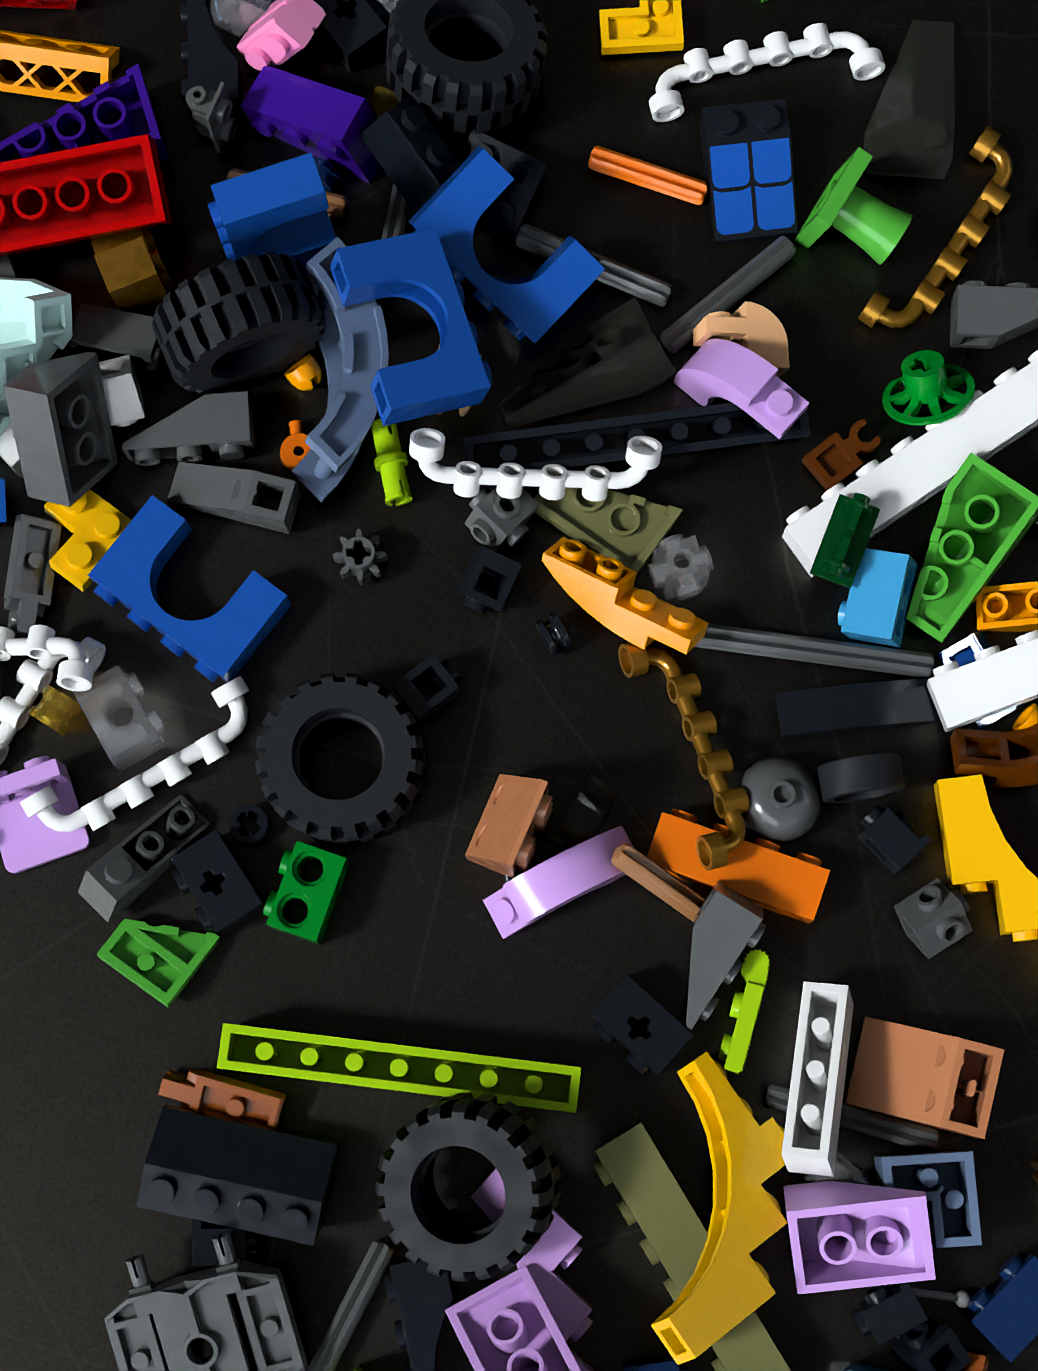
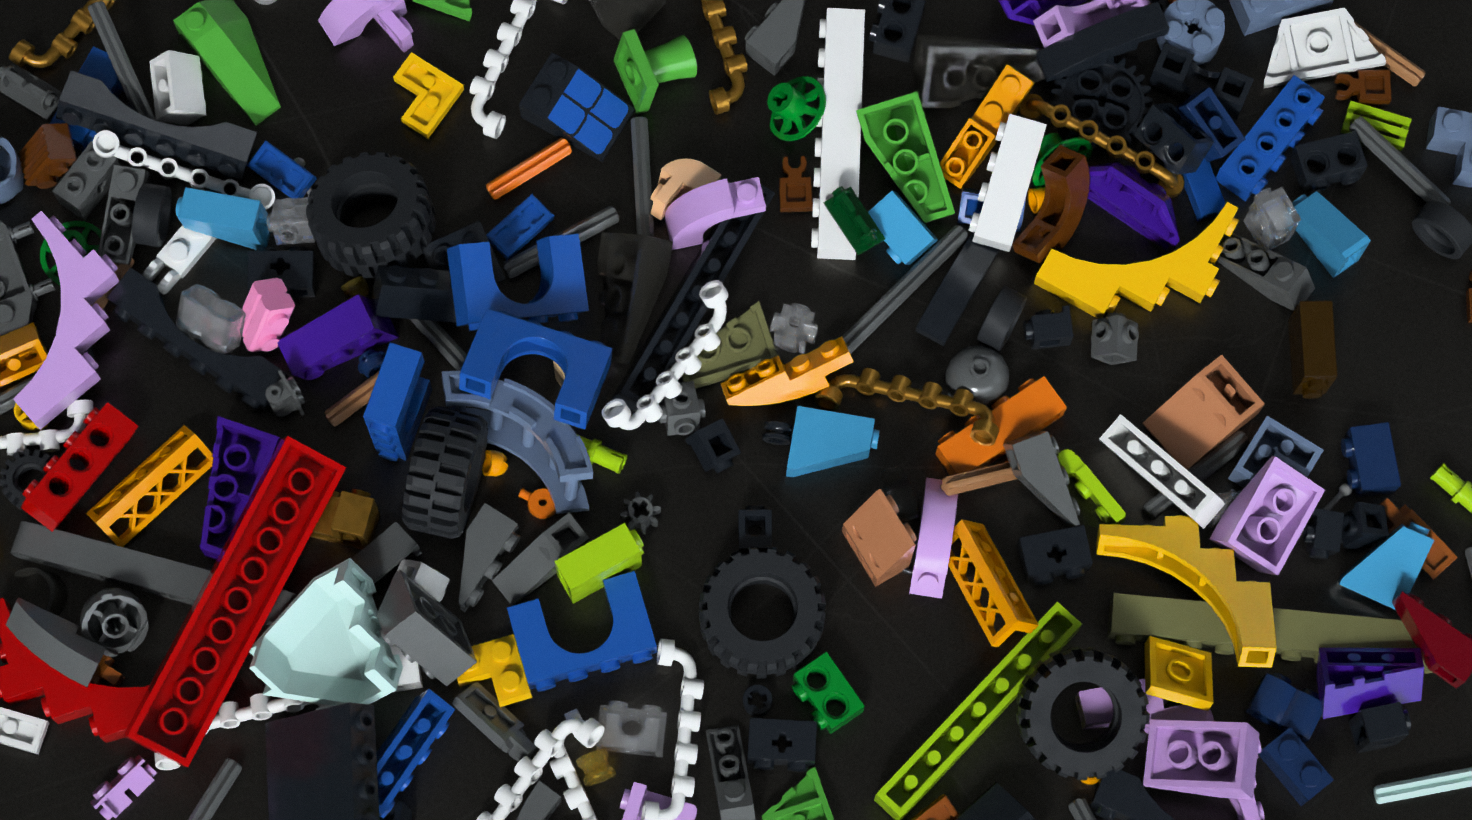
camera: 60 degrees left, 5 degrees down
none -> blue plate [486,194,554,260]
none -> lime brick [554,523,645,604]
none -> dark azure slope [786,406,880,477]
none -> light orange fence [948,519,1039,647]
none -> yellow plate [1144,636,1213,711]

